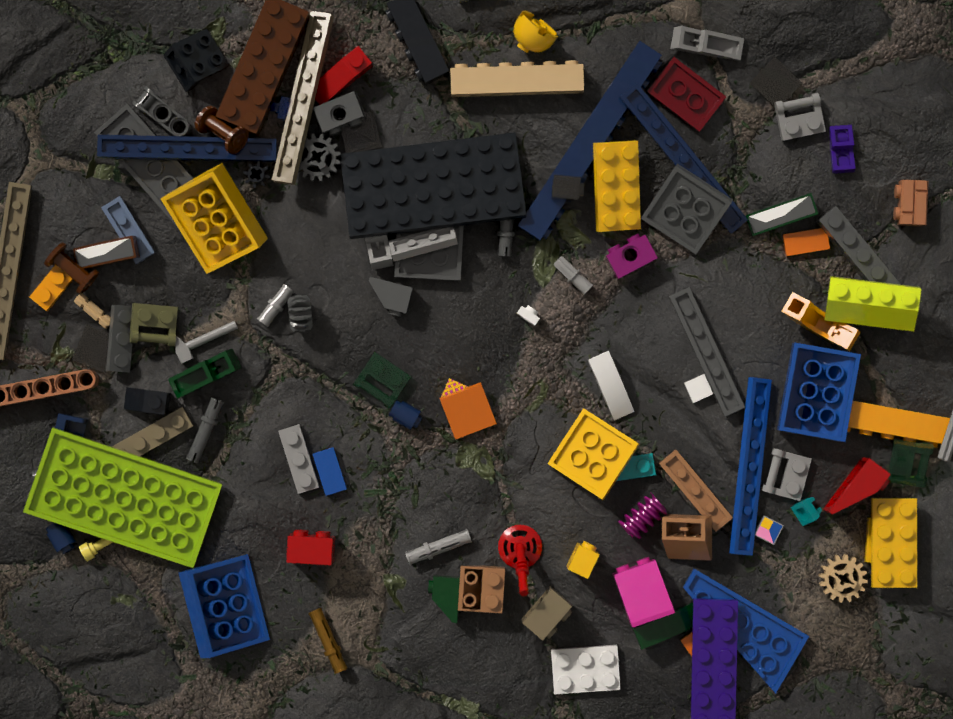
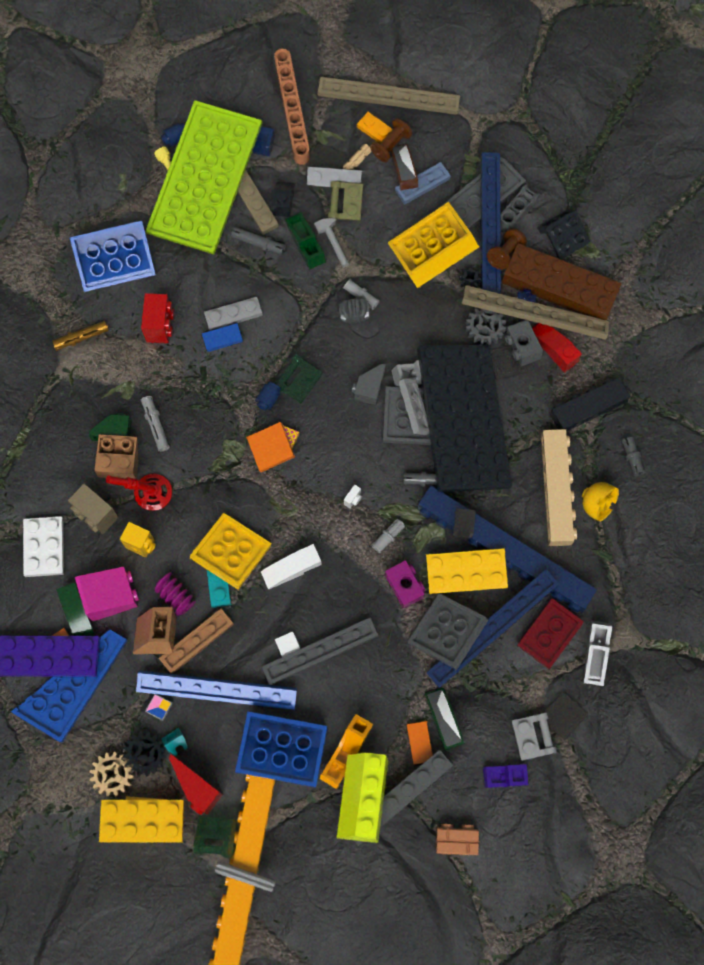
camera: 90 degrees right, 15 degrees down
light grey plate [762,448,812,501] -> none
none -> black gear [121,732,166,777]

